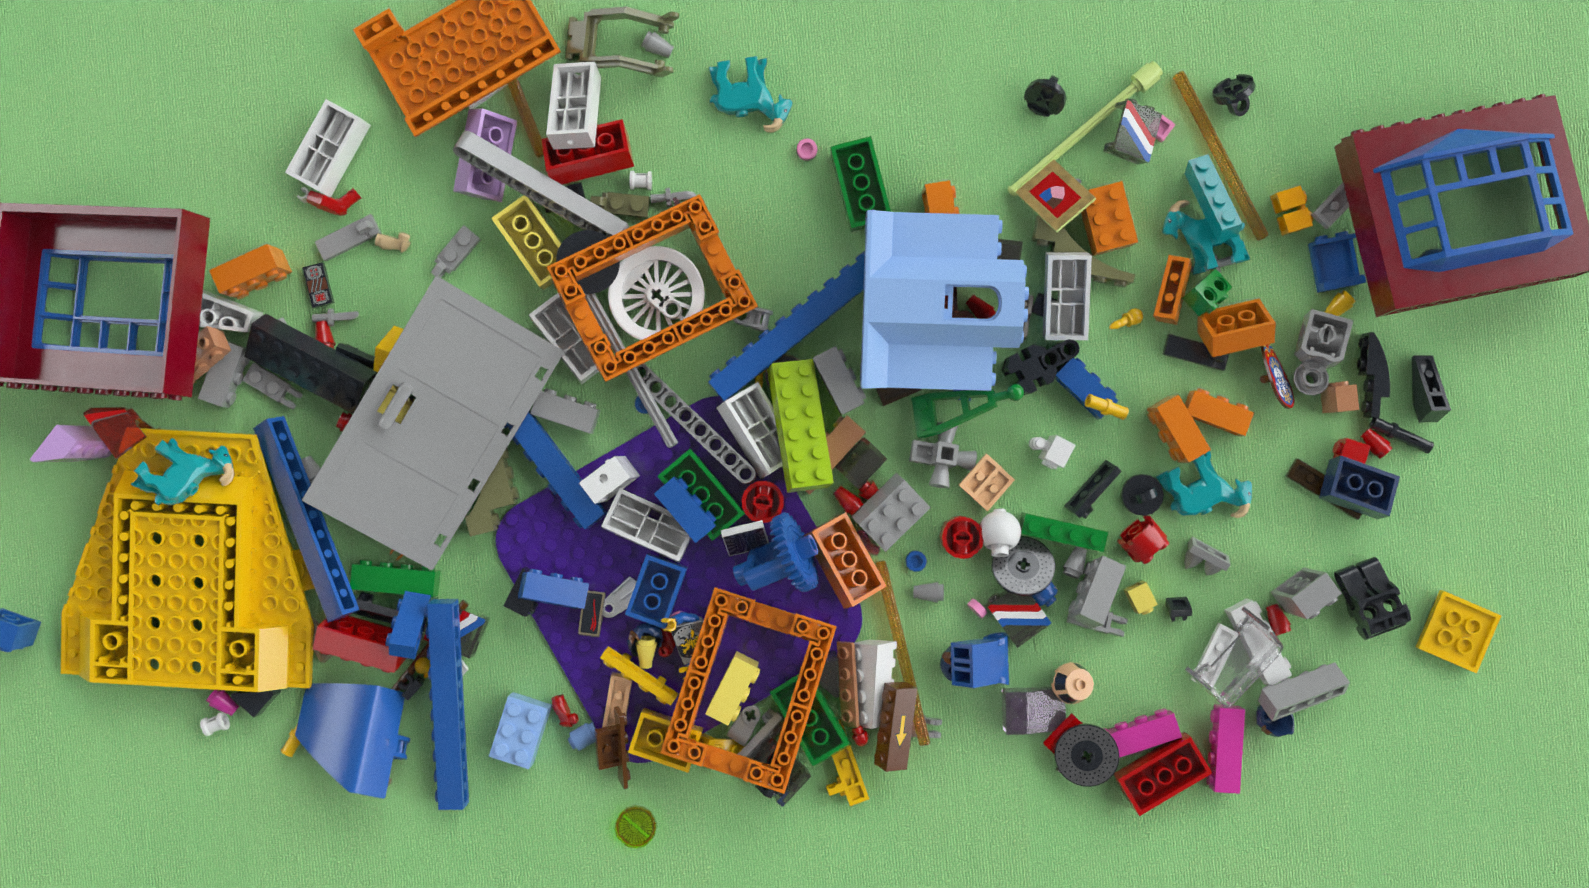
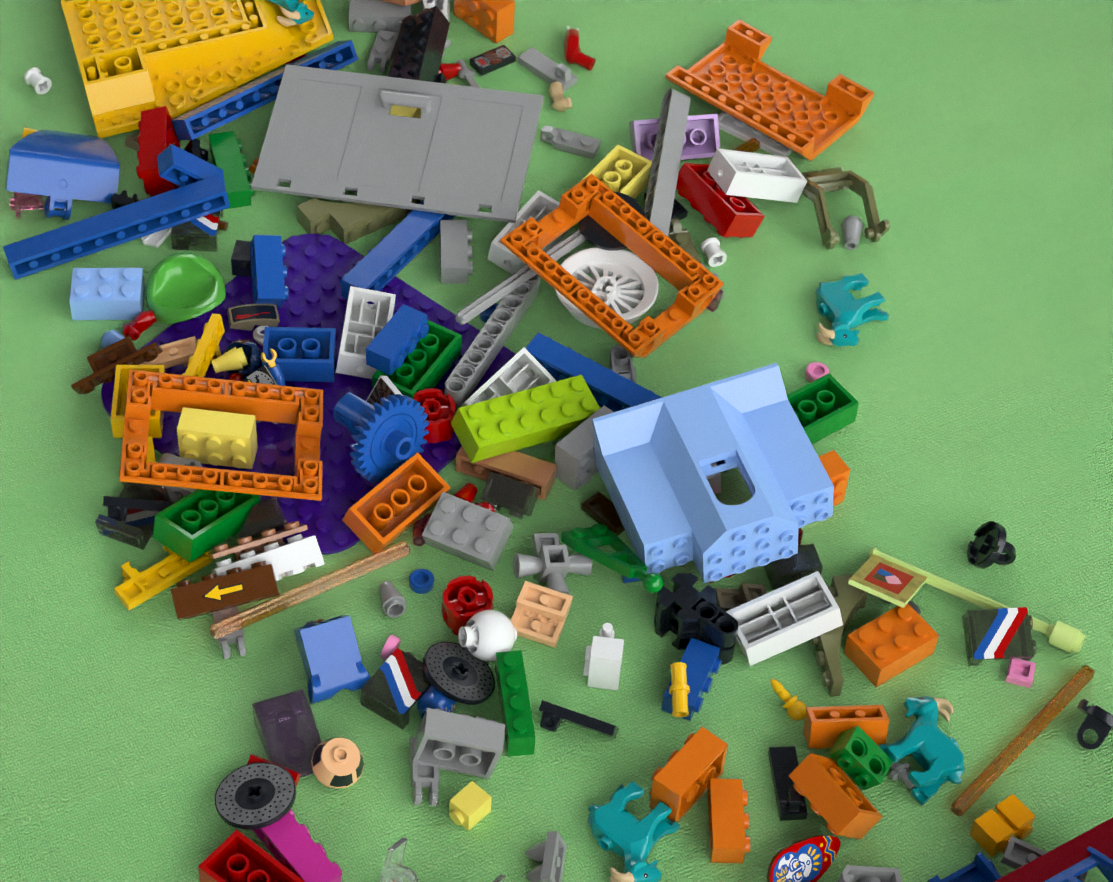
camera: 65 degrees right, 40 degrees down
dark pink cone [206,690,239,716] -> none
black slope [231,689,281,718] -> none
white brick [285,99,371,197] -> none
white brick [579,456,640,504] -> none
clear neon green tile [615,805,657,849] -> none
red arm [852,725,869,747] -> none
red brick [1117,516,1169,564] -> none
black tile [1121,474,1164,516] -> none
black tile [1166,597,1192,622] -> none
teal brick [1185,154,1243,243] -> none
none -> bright green piece [146,253,226,324]

